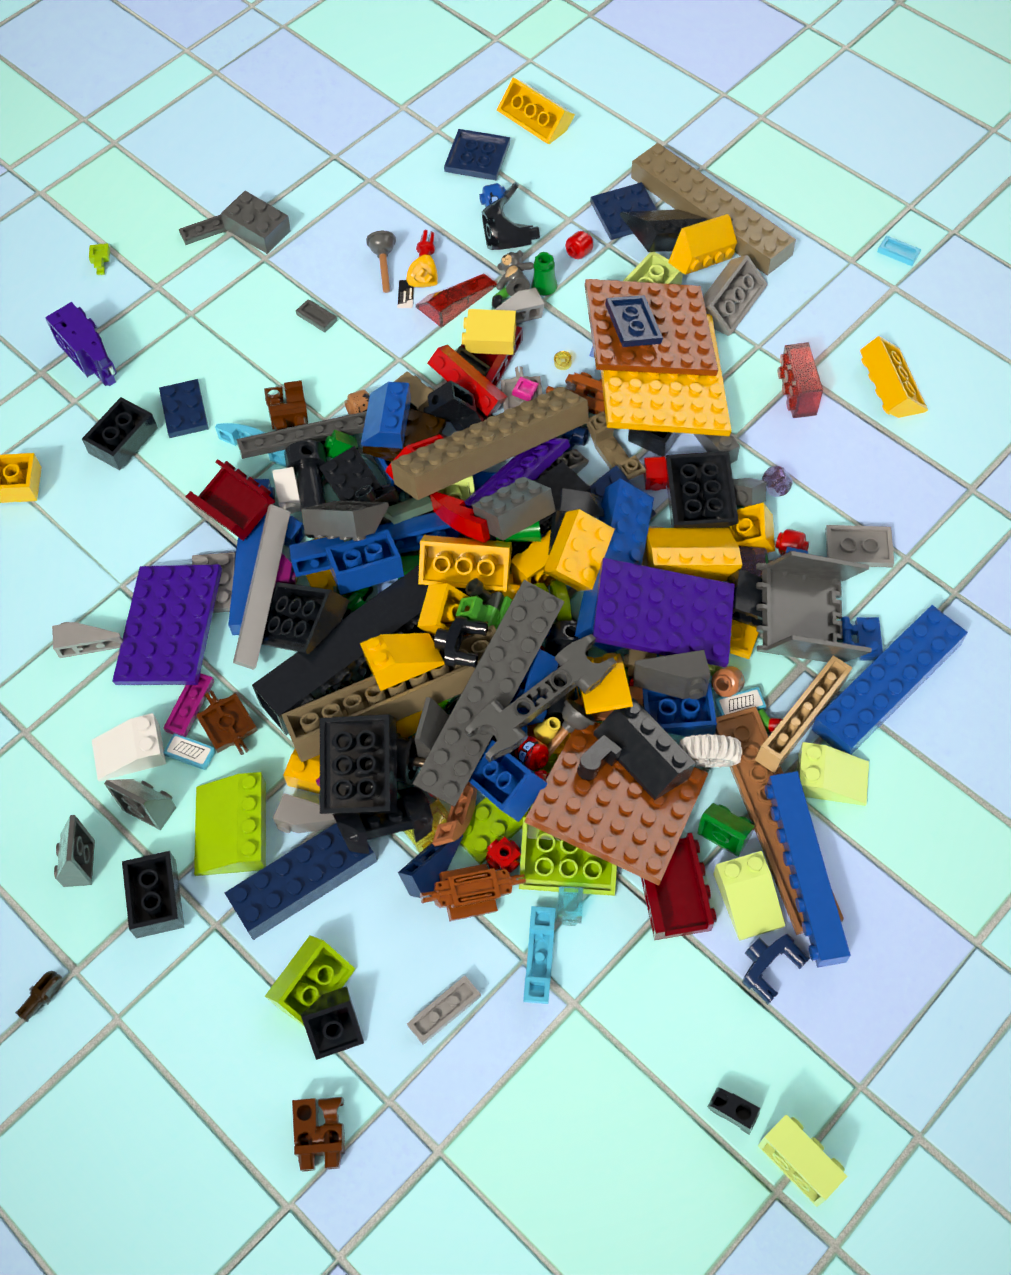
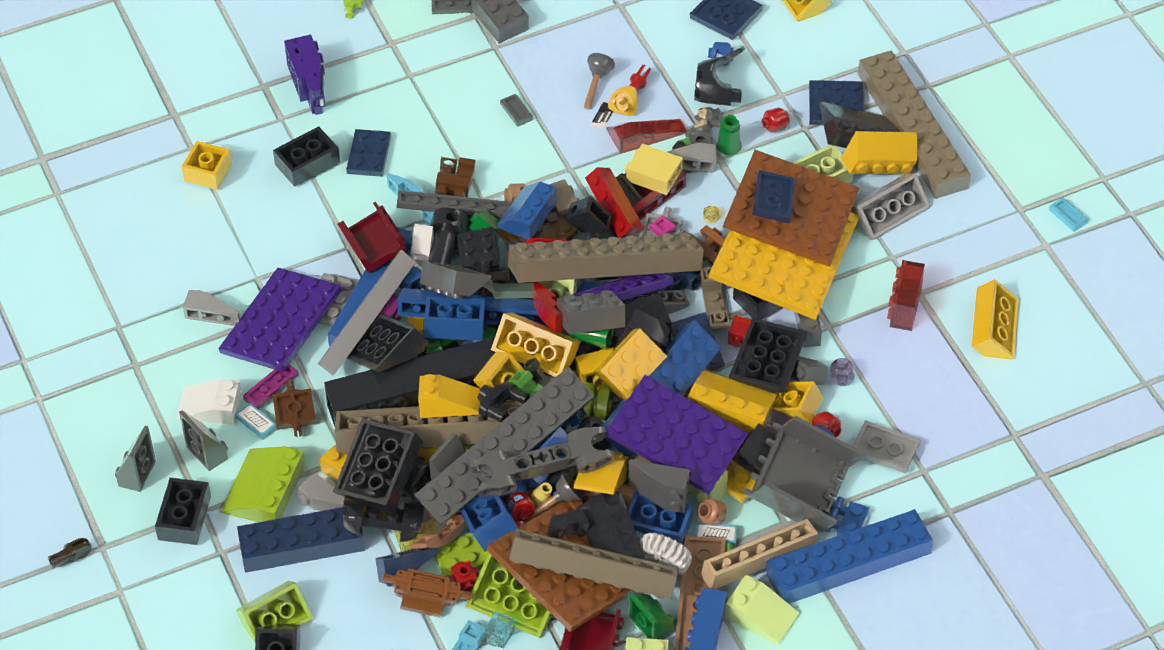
camera: 20 degrees right, 10 degrees down
none -> dark tan brick [509,529,677,599]

